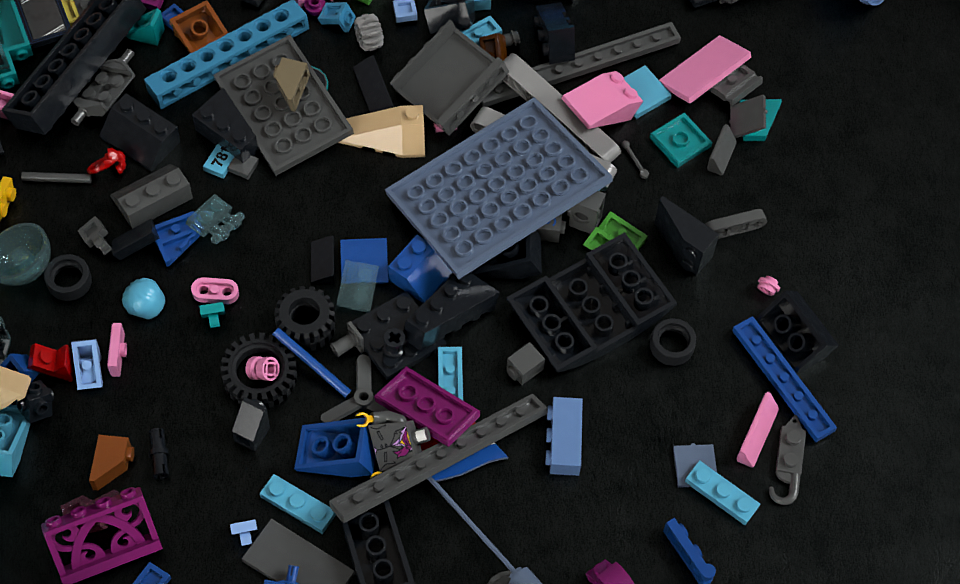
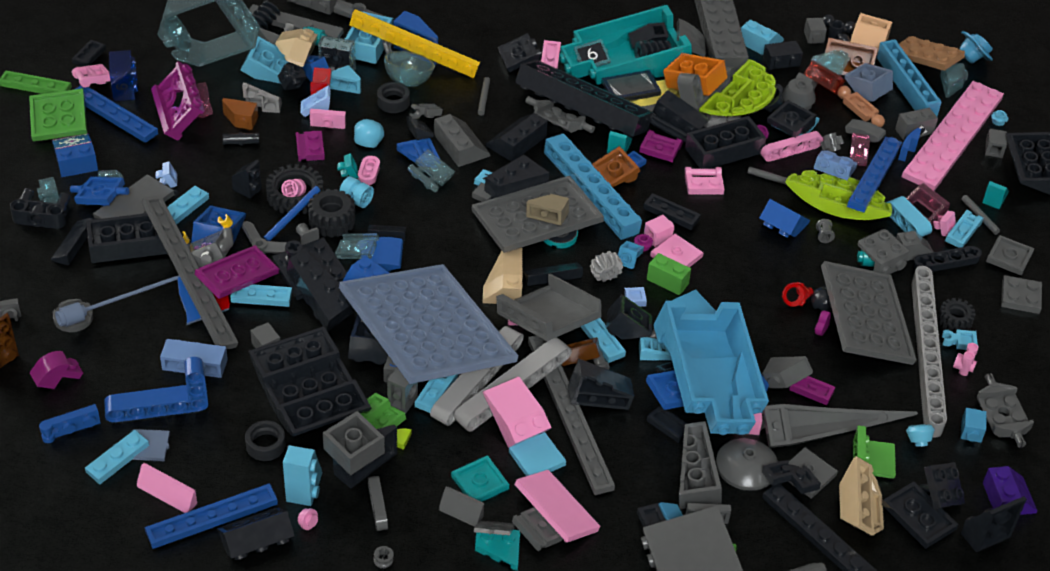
camera: 95 degrees right, 15 degrees down
red piece [87,148,126,174] -> none
dark grey hinge [621,140,649,179] -> none
dark grey plate [769,415,806,505] -> none
none -> blue beam [104,357,208,422]
none -> light grey slope [242,83,282,113]
none -> medium azure wedge [283,445,323,506]
none -> magenta plate [296,131,325,161]
none -> dark grey brick [323,411,385,475]
none -> medium azure slope [330,65,361,94]
none -> medium azure wheel [339,176,374,208]
none -> dark grey bush [374,546,394,568]
none -> lime tile [397,429,411,449]

